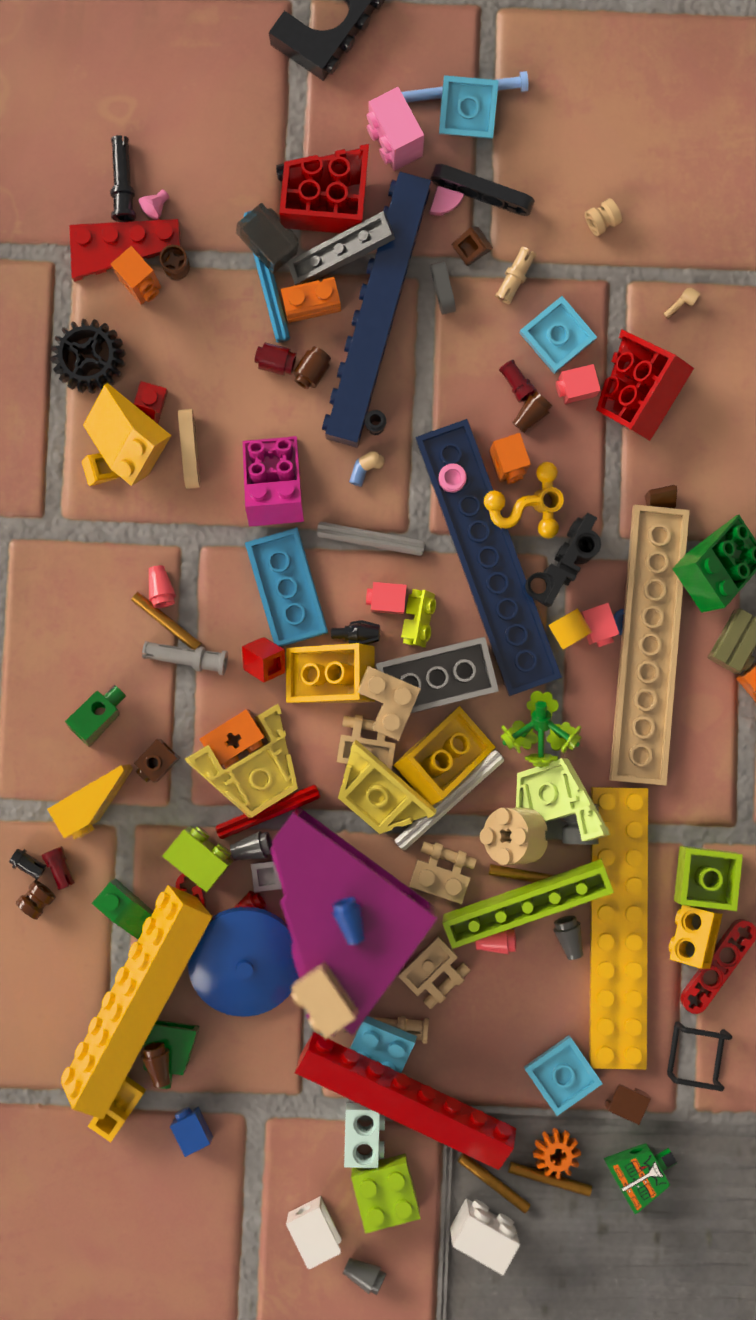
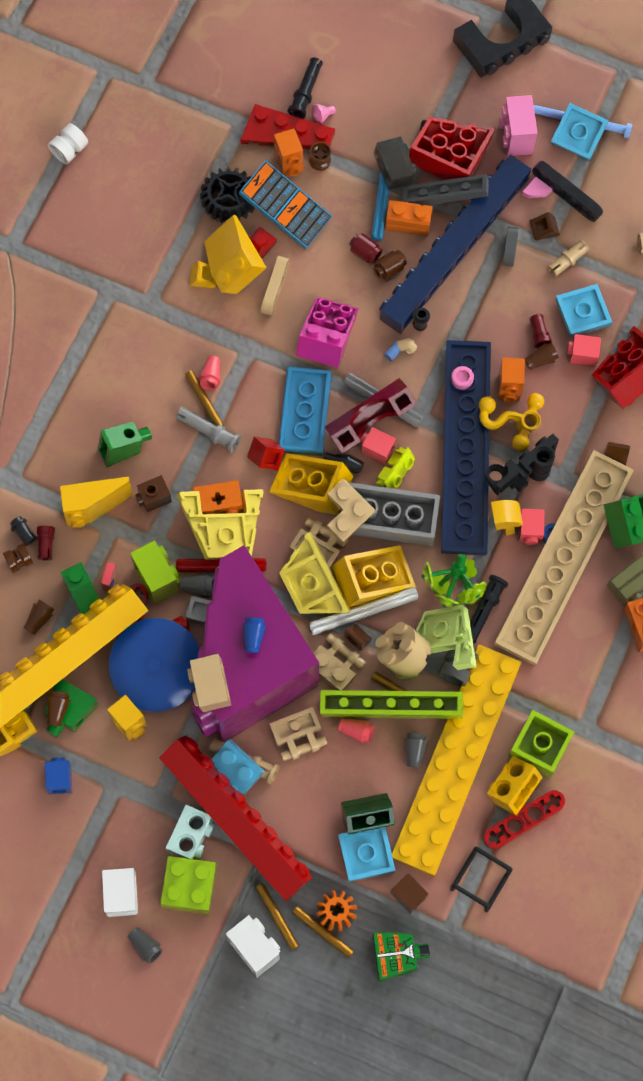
camera: 20 degrees right, 15 degrees down
none -> reddish brown cone [23,599,55,635]
none -> coral tile [101,562,117,591]
none -> yellow brick [107,695,147,741]
none -> tile [238,160,332,249]
none -> dark red arch [325,378,417,453]
none -> dark green brick [341,793,395,835]
none -> reddish brown slope [345,624,372,651]
none -> black pin [470,575,508,643]

